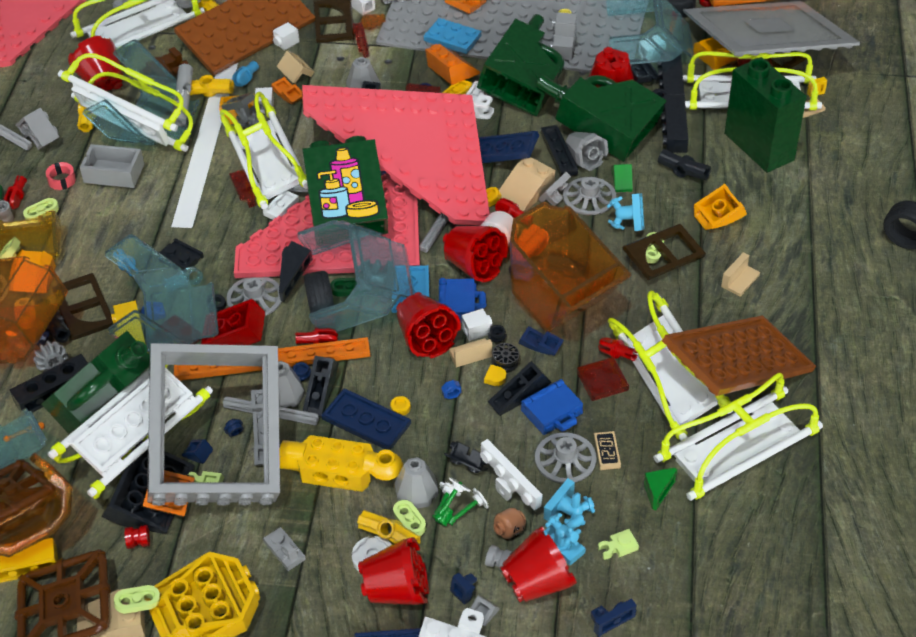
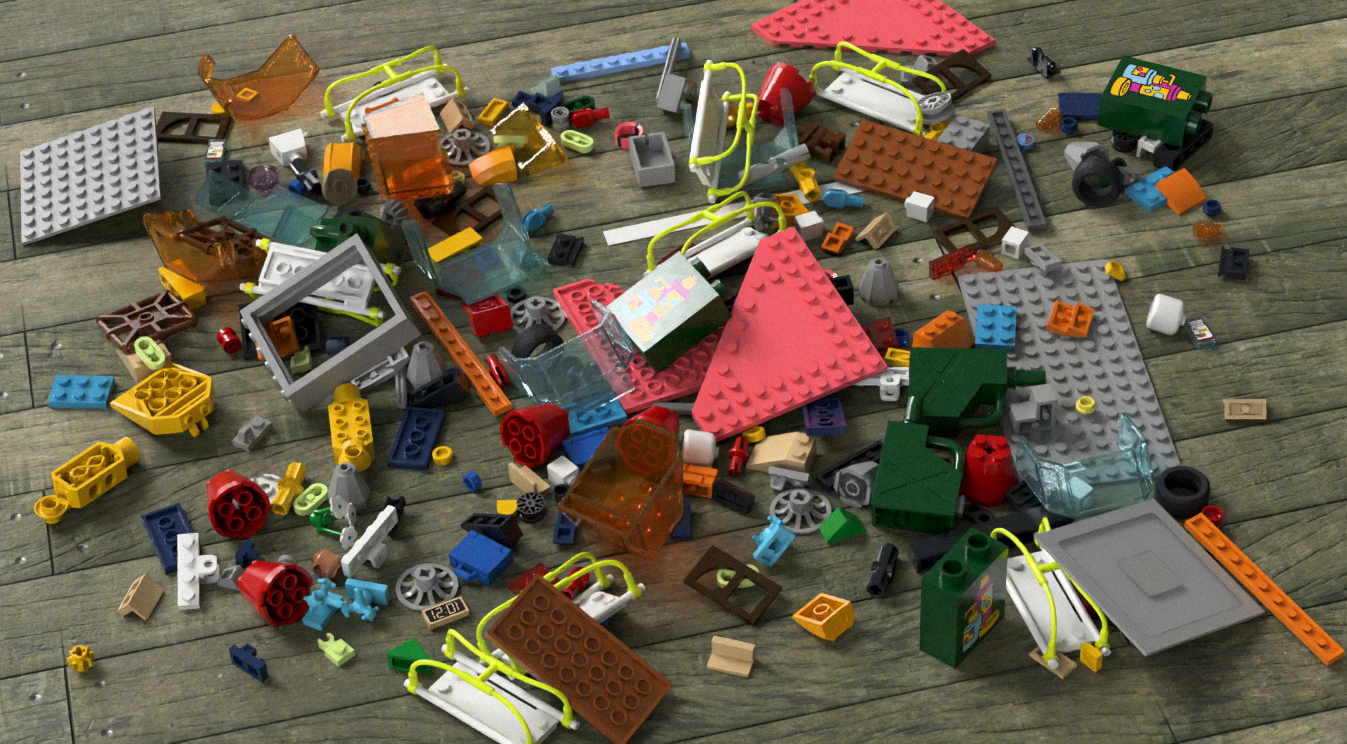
camera: 70 degrees right, 5 degrees down
black slope [279,241,313,302] -> none

